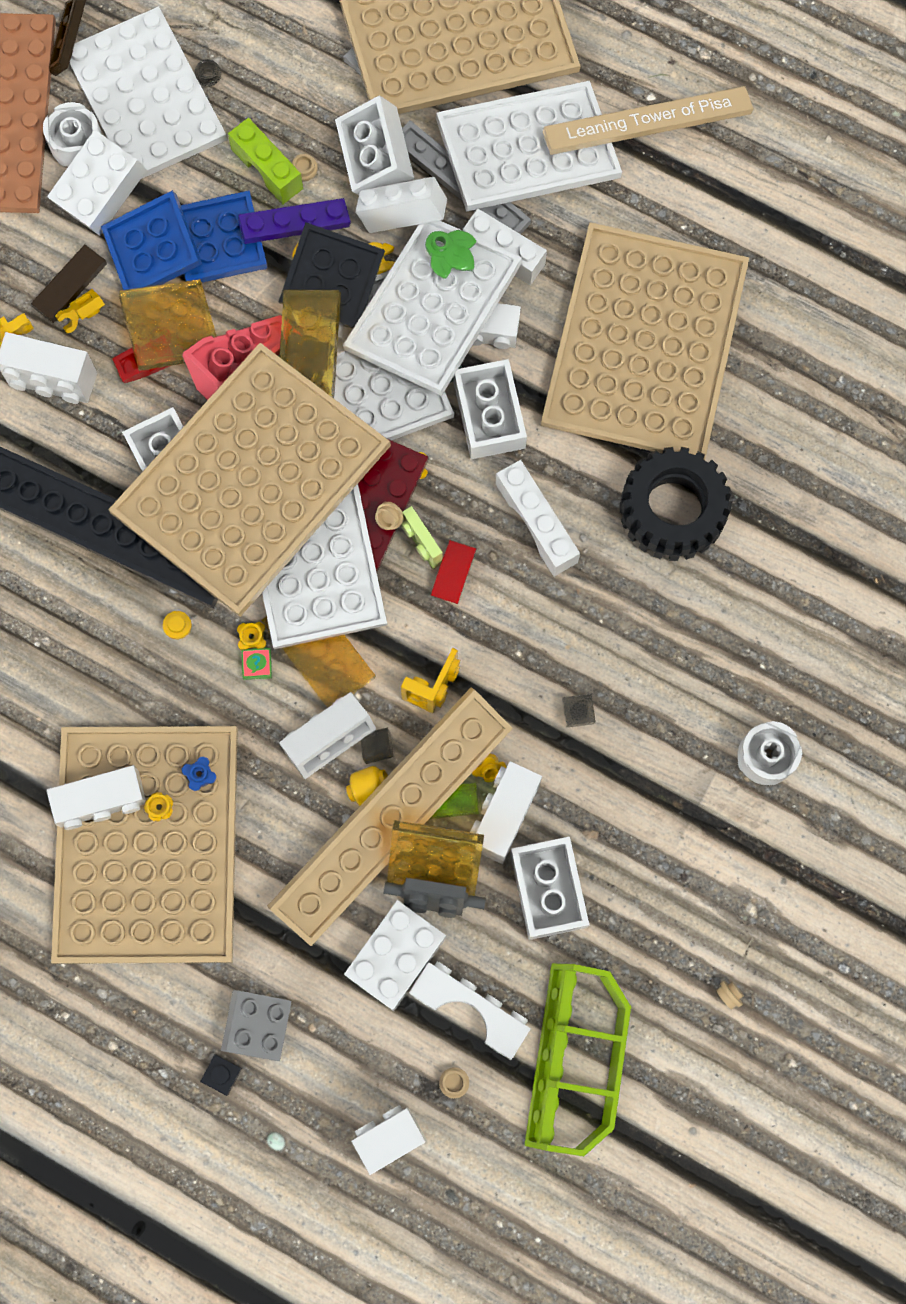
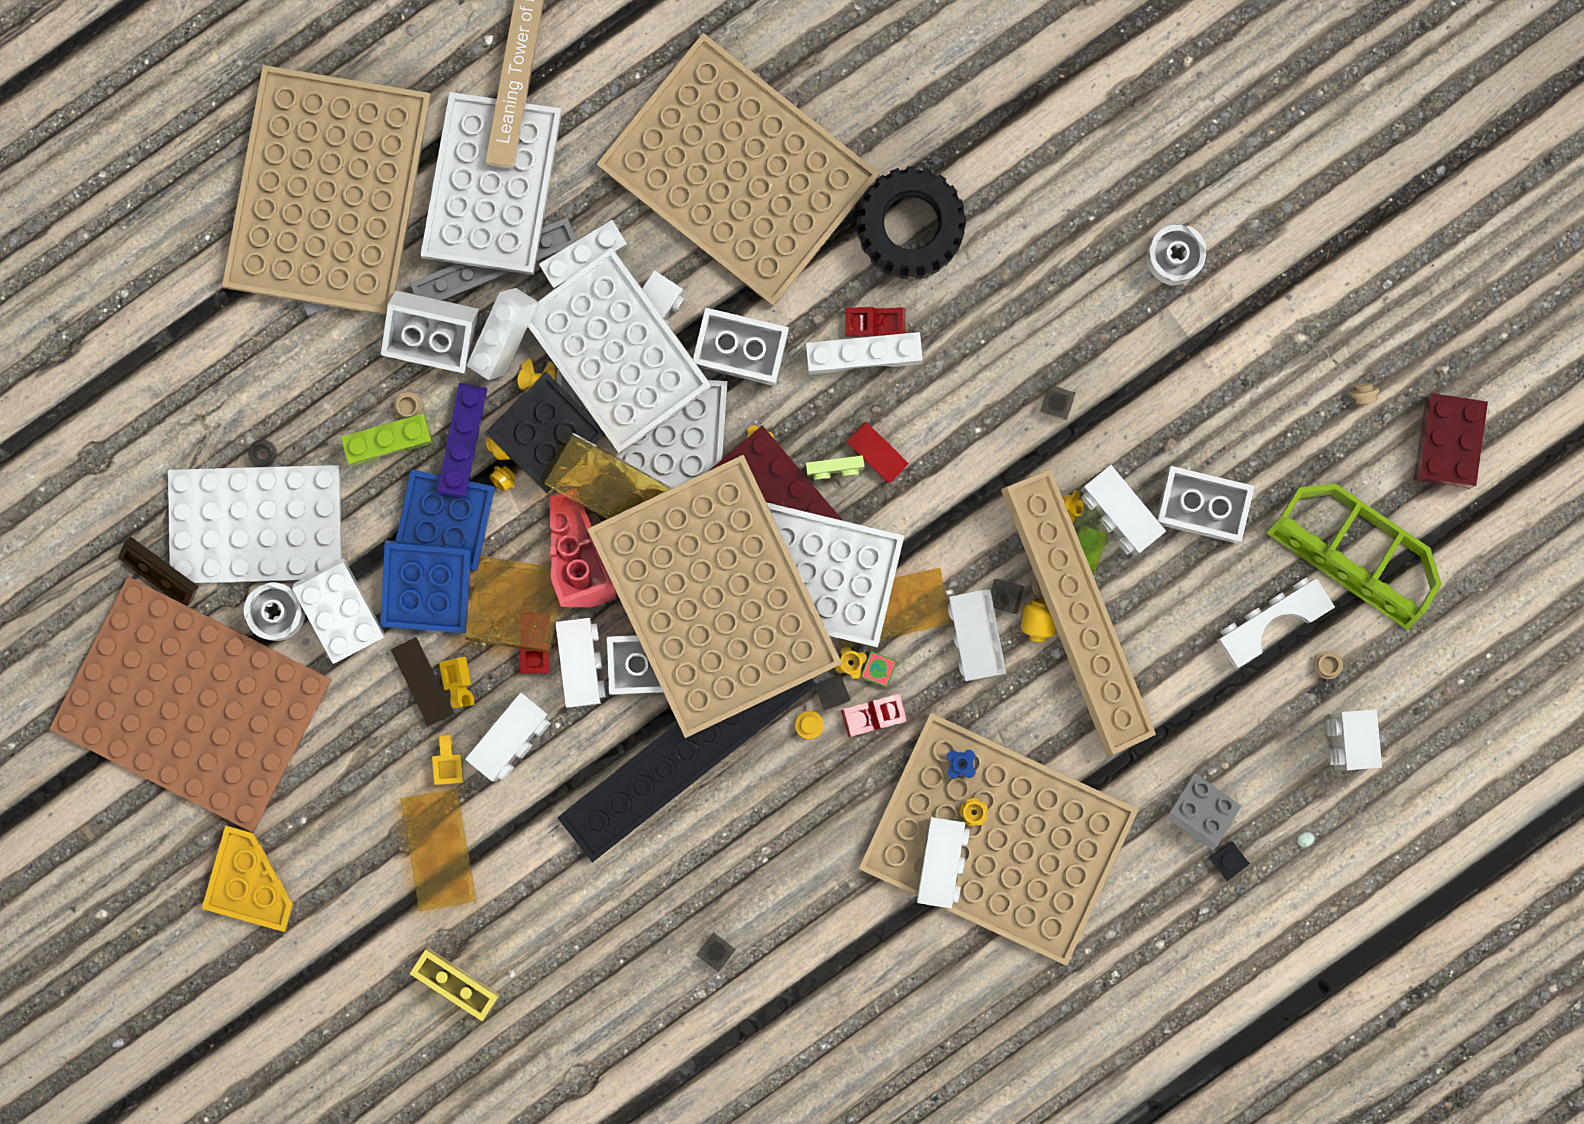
camera: 65 degrees left, 10 degrees up
white brick [344,900,446,1011] -> none
tan plate [375,502,403,530] -> none
dark grey plate [383,878,486,918] -> none
clear yellow plate [387,820,484,896] -> none
yellow bracket [401,648,461,714] -> none
bright green plate [425,230,476,279] -> none
none -> yellow plate [489,466,516,492]
none -> white brick [556,618,606,708]
none -> clear smoke plate [815,674,851,711]
none -> slope [841,694,907,738]
none -> red slope [845,307,906,337]
none -> dark red brick [1414,393,1488,489]

